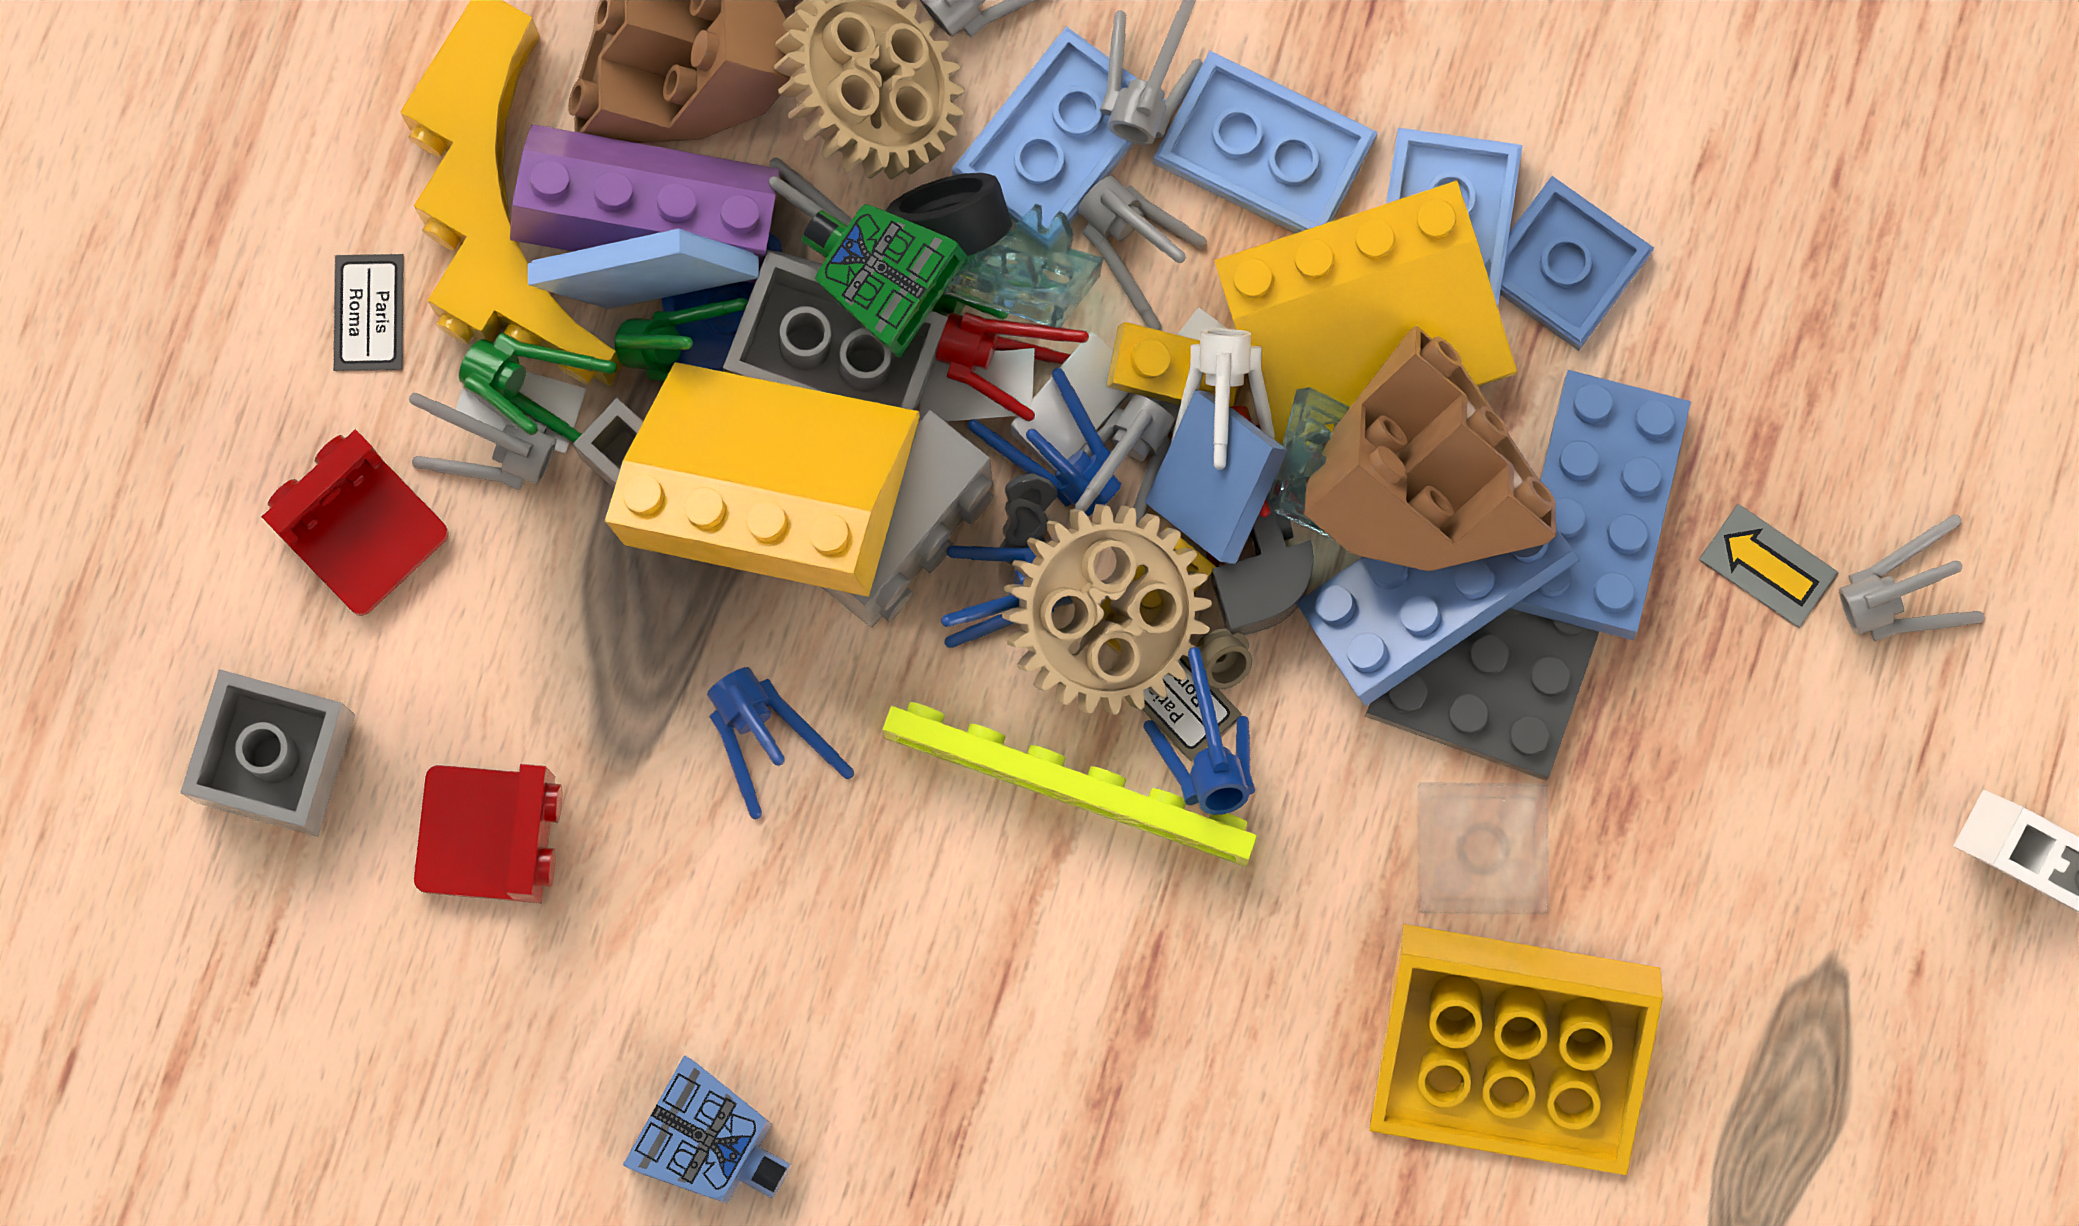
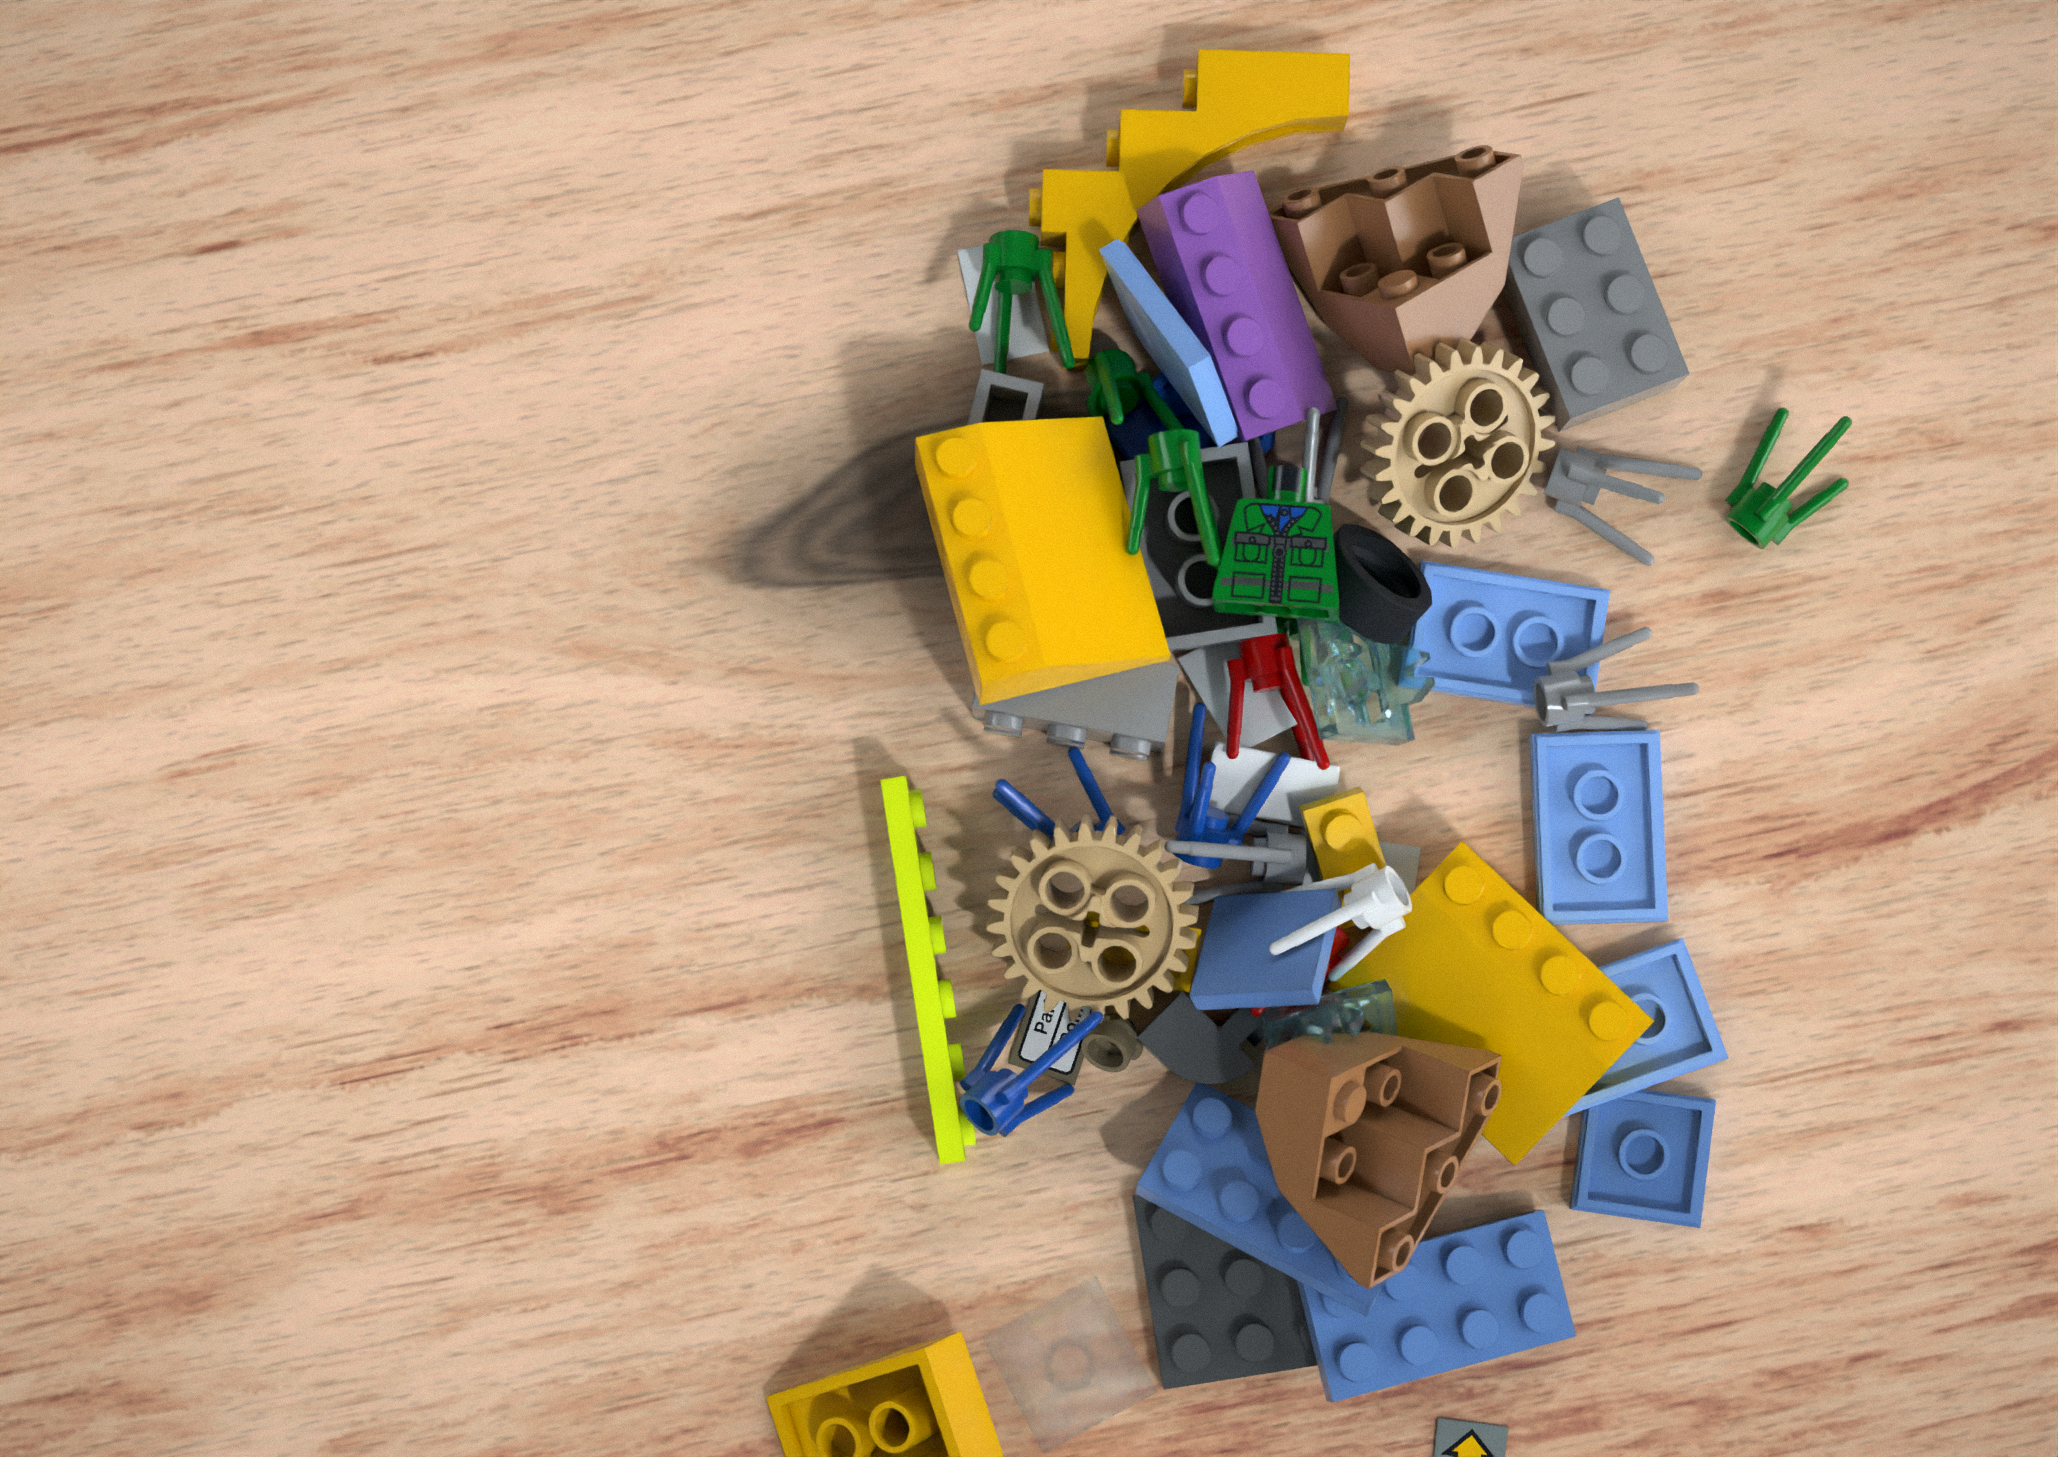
camera: 55 degrees right, 5 degrees up
light grey brick [180,669,355,837] -> none
red bracket [261,429,449,616] -> none
sticker [333,254,404,371] -> none
light grey plant [409,384,557,490] -> none
red bracket [414,764,562,904] -> none
torso [623,1055,791,1204] -> none
blue plant [707,667,854,820] -> none
dark grey piece [1000,473,1058,565] -> none
light grey plant [1078,175,1207,331] -> none
none -> green plant [1126,429,1223,570]

